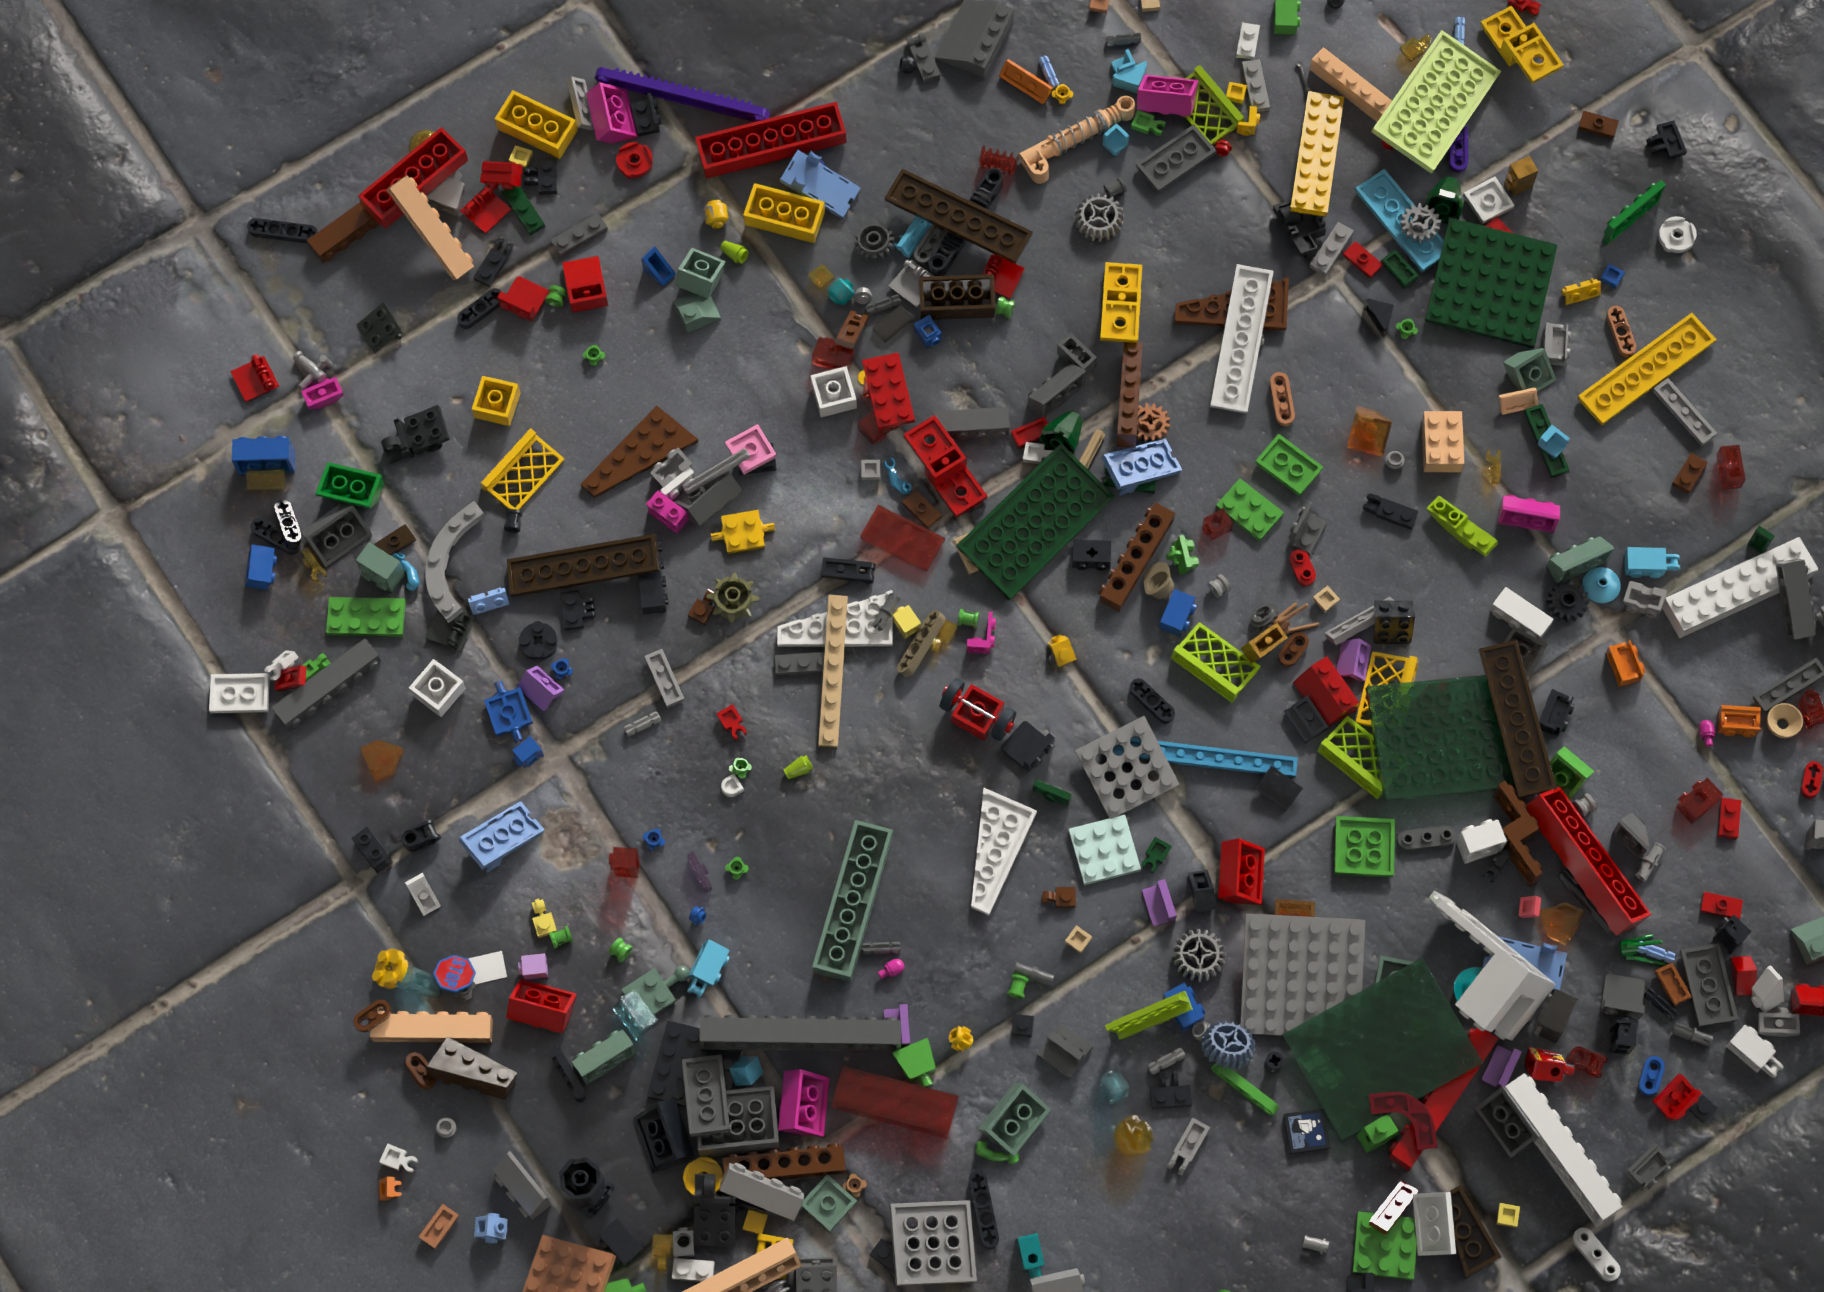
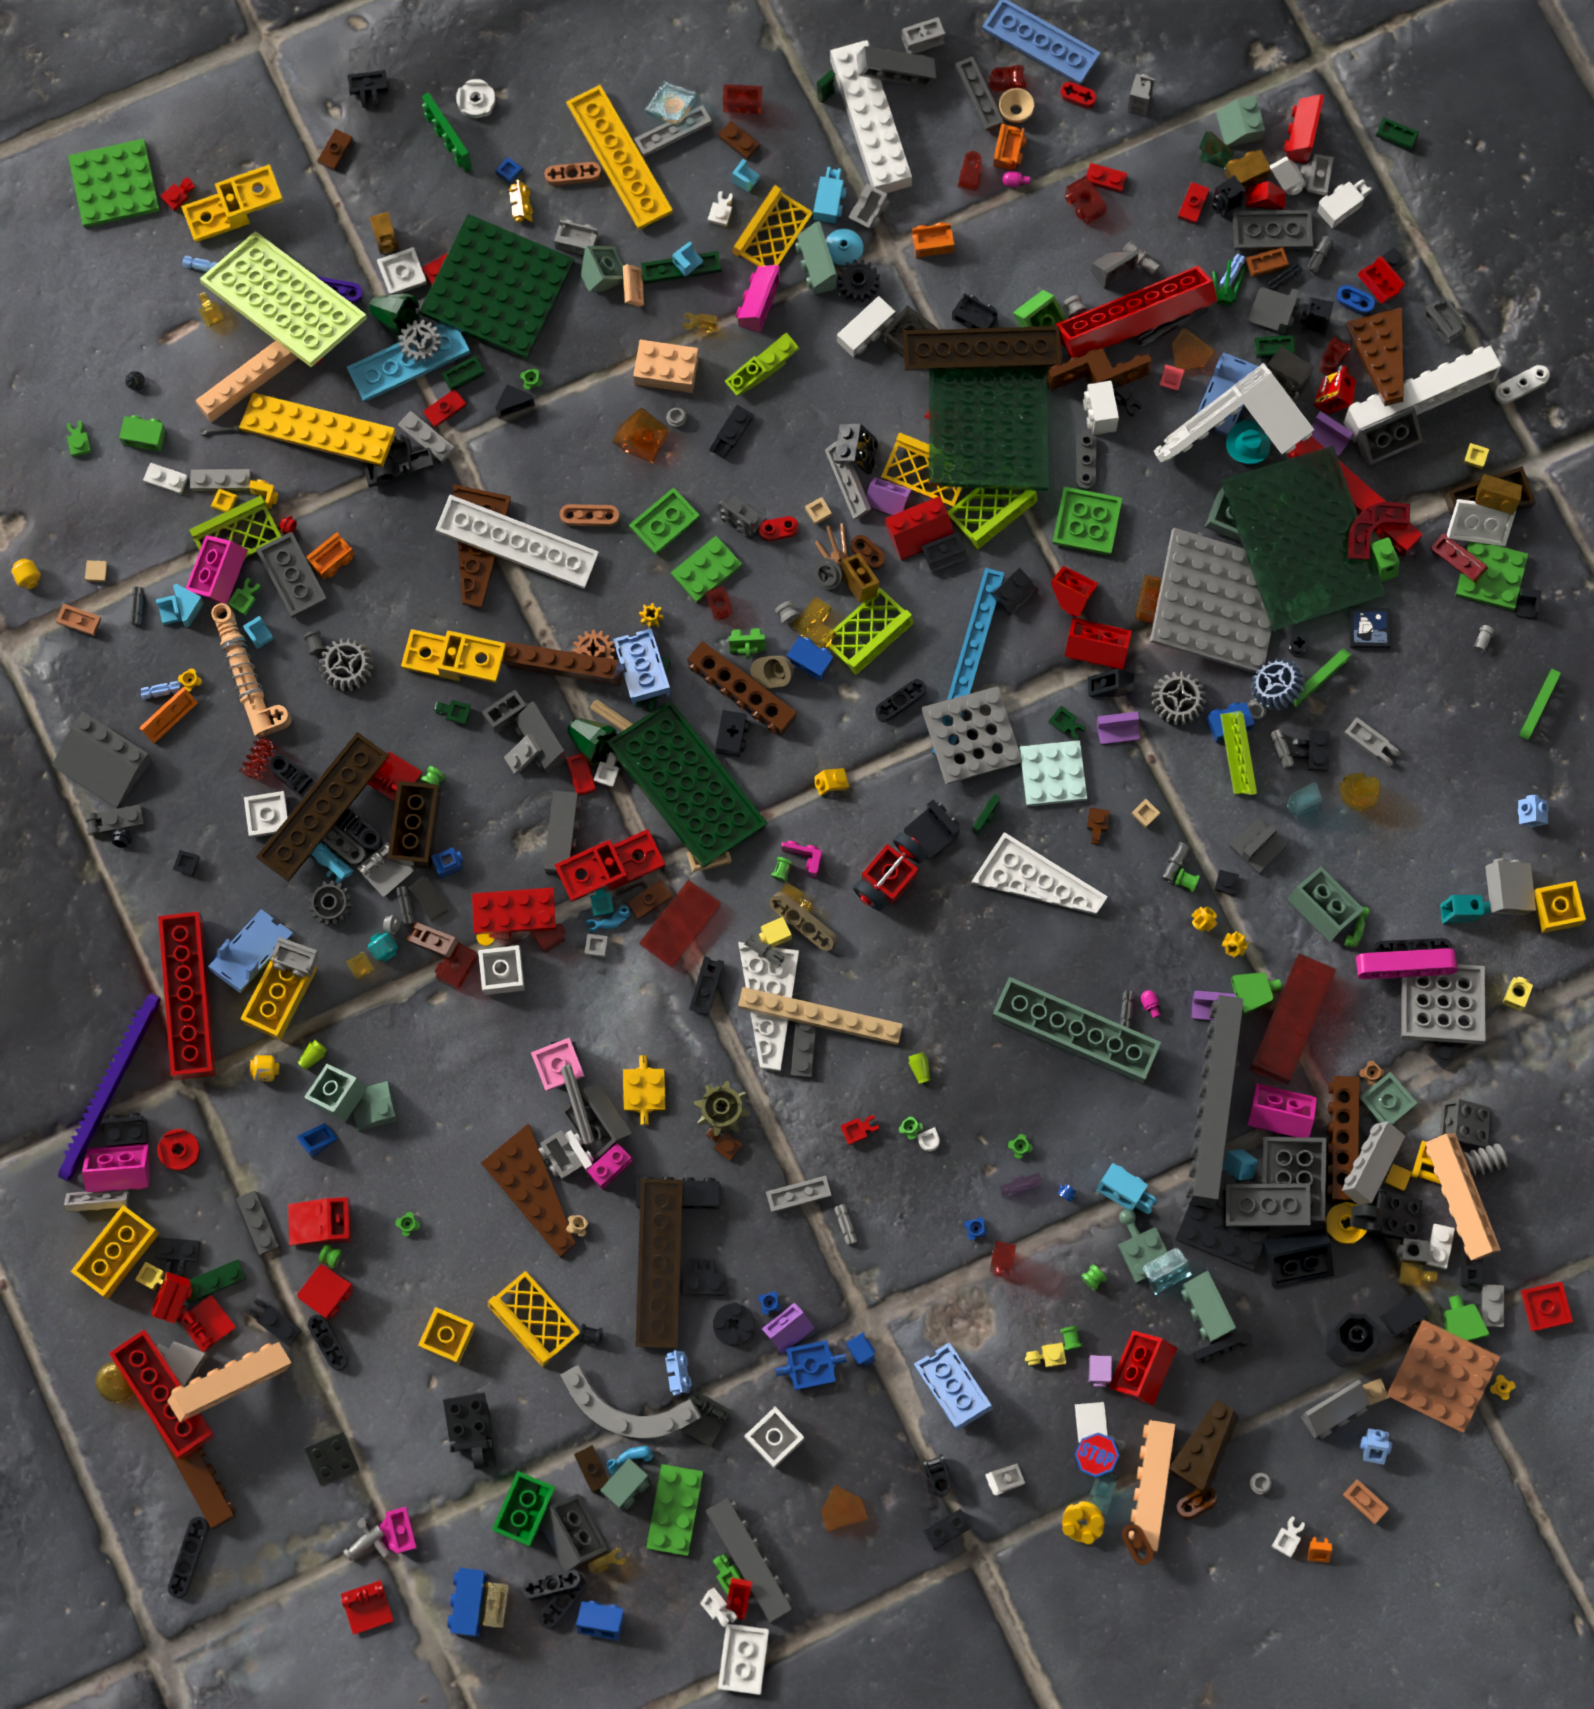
camera: 80 degrees left, 5 degrees up
none -> black plate [173,850,200,876]
none -> white plate [244,791,288,838]
none -> light grey hinge [270,937,319,978]
none -> orange hinge [307,532,354,580]
none -> dark green plate [434,700,471,726]
none -> light grey plate [504,734,542,774]
none -> tan plate [566,1215,588,1237]
none -> teal plate [590,888,614,917]
none -> yellow gear [639,603,664,629]
none -> clear light blue tile [645,82,698,126]
none -> white plate [708,191,733,227]
none -> medium azure panel [732,159,760,193]
none -> yellow fence [732,185,813,267]
none -> clear yellow plate [792,596,836,648]
none -> clear red piece [958,151,982,191]
none -> red slope [1051,566,1099,617]
none -> yellow gear [1191,907,1218,932]
none -> clear green slope [1199,131,1234,169]
none -> pearl gold brick [1224,149,1271,188]
none -> dark green plate [1254,335,1296,358]
none -> reddish brown wing [1346,307,1404,407]
none -> dark pink beam [1355,948,1458,980]
none -> tan plate [1363,1378,1389,1406]
none -> pearl gold brick [1475,474,1522,515]

